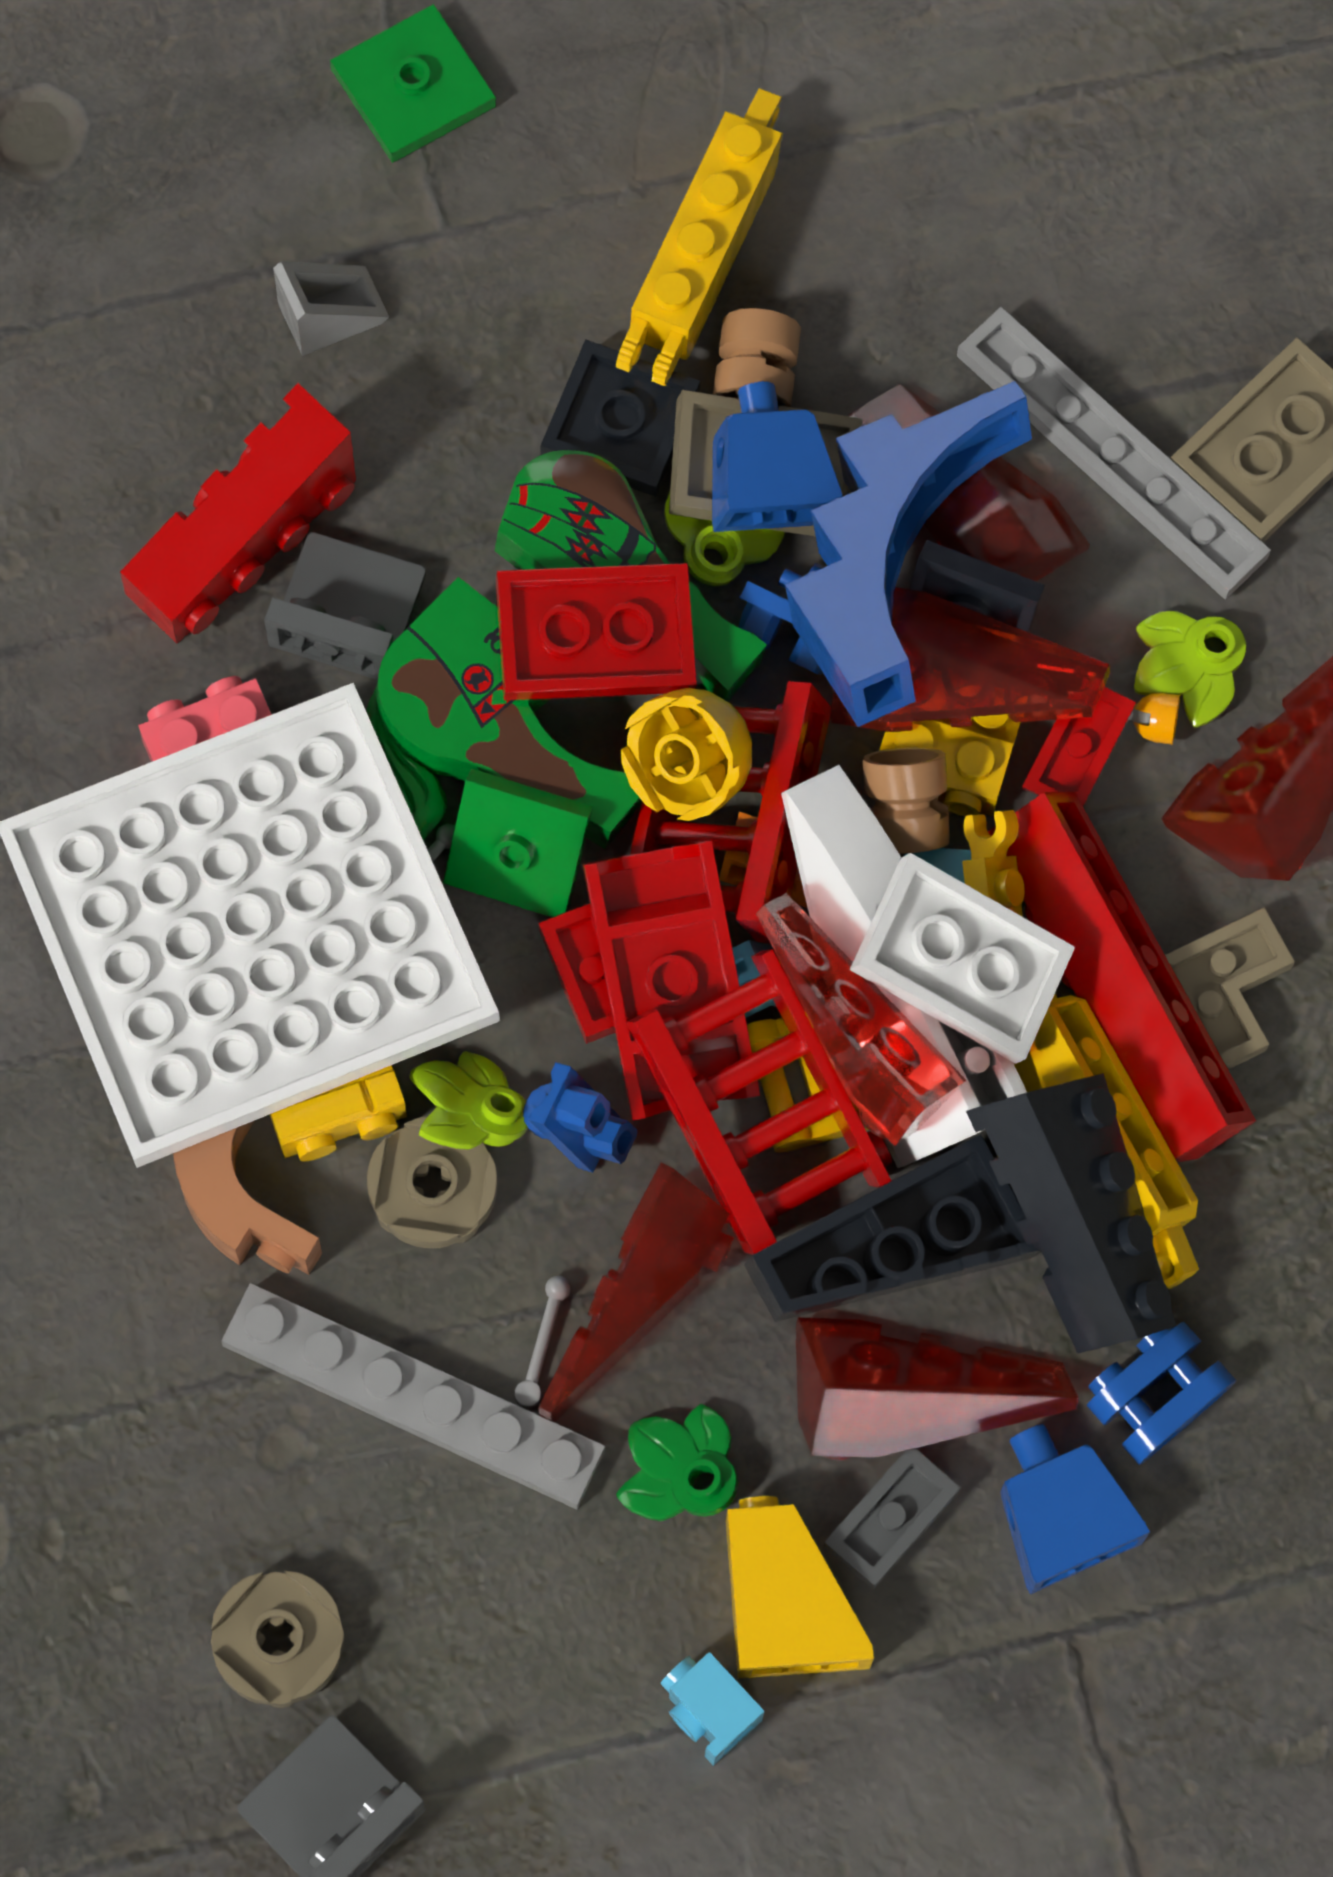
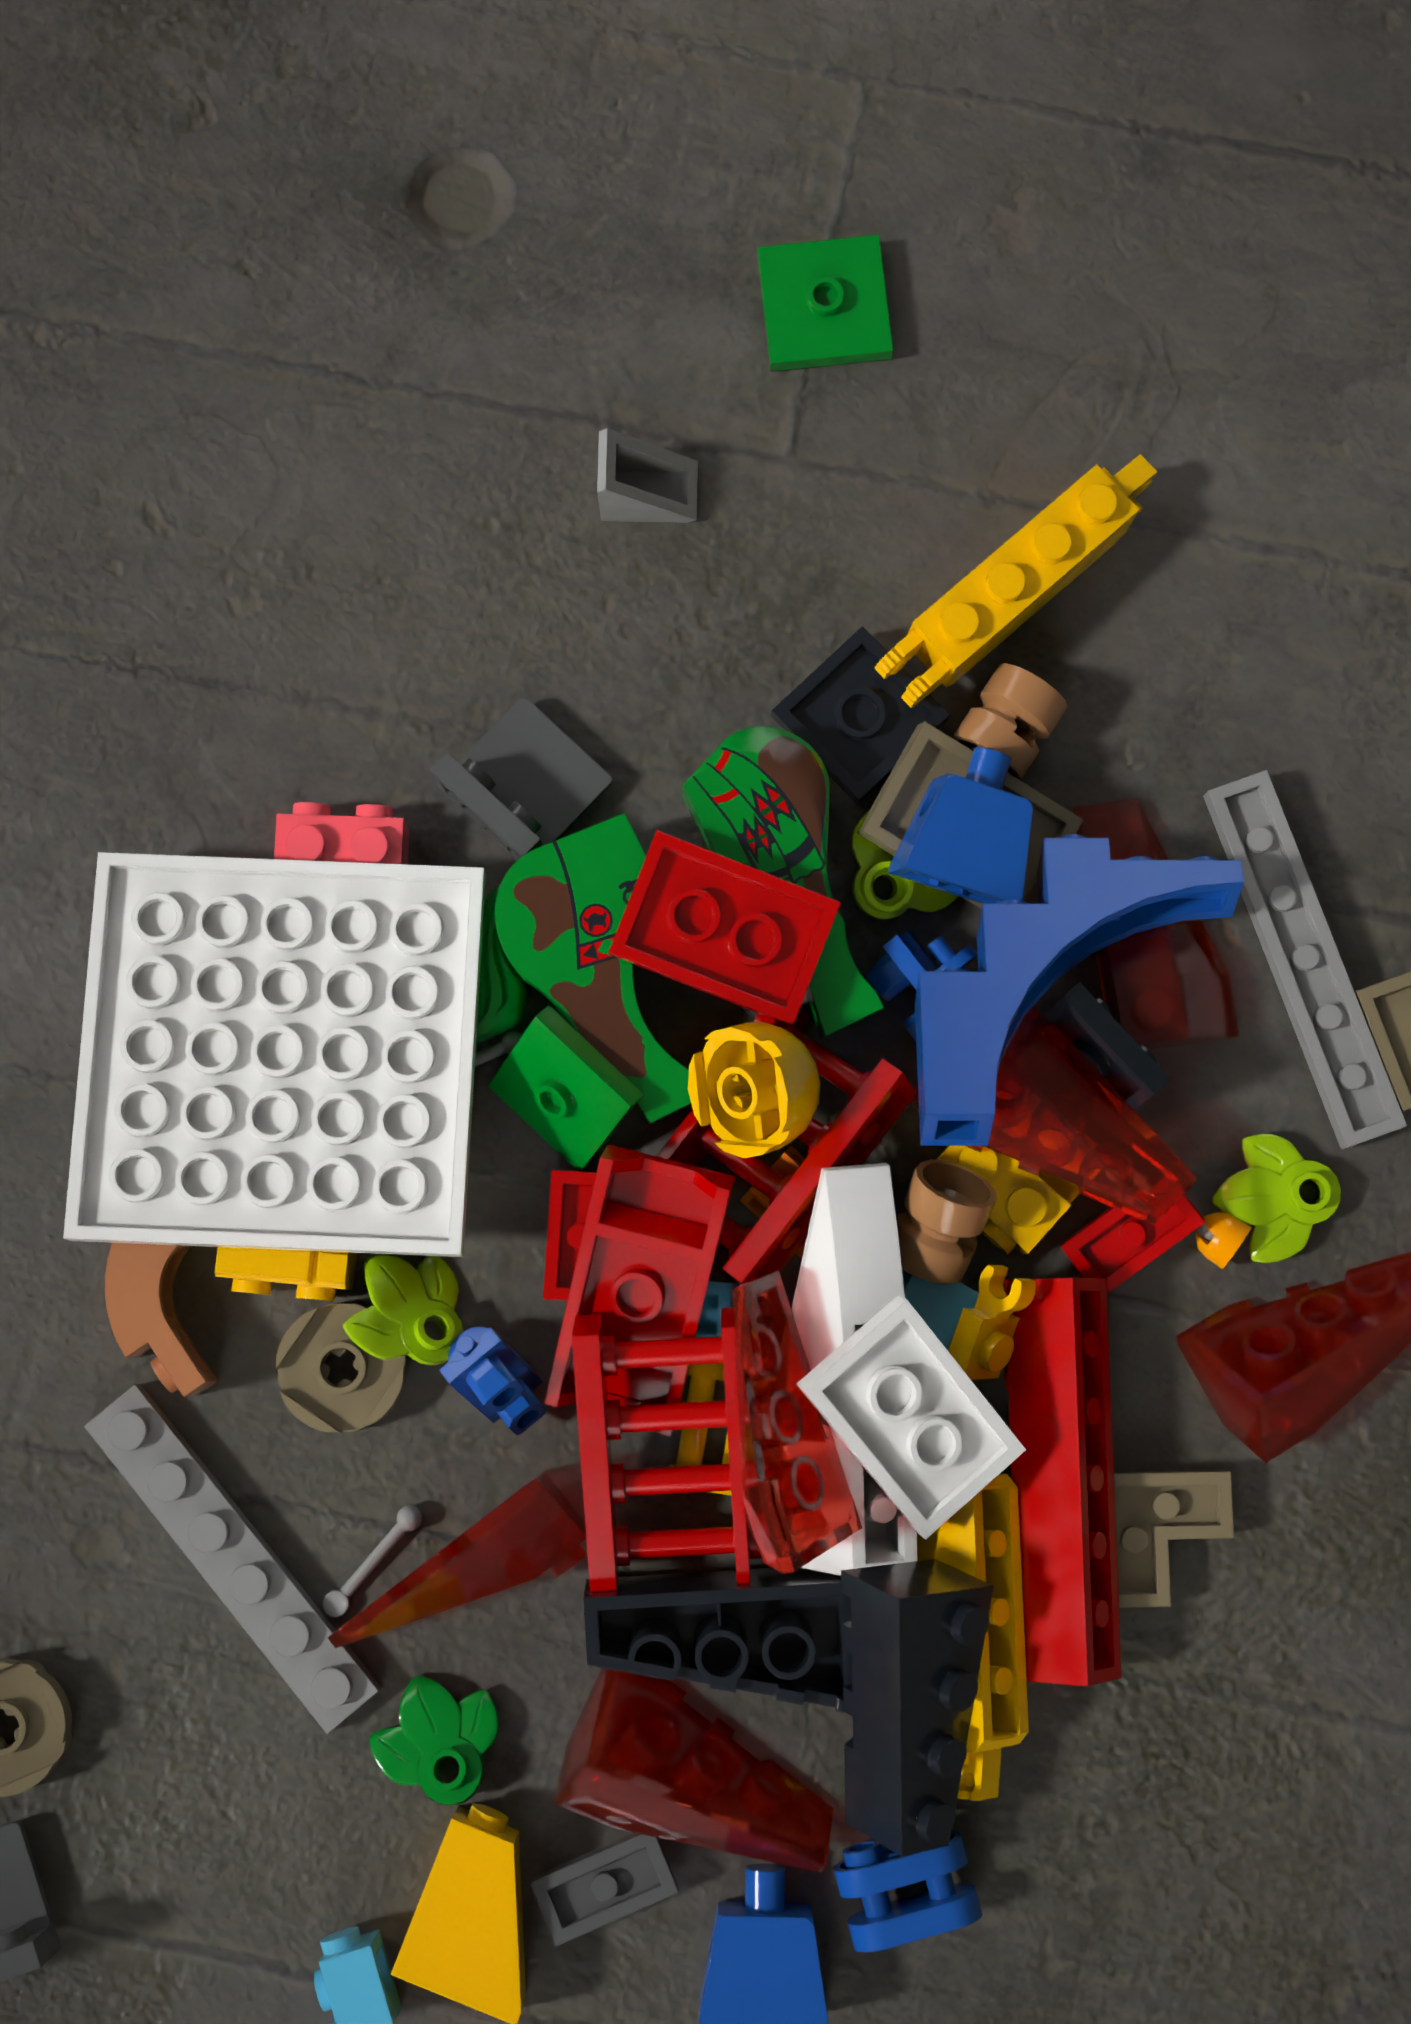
camera: 30 degrees right, 10 degrees up
red wedge [120,383,356,644] -> none

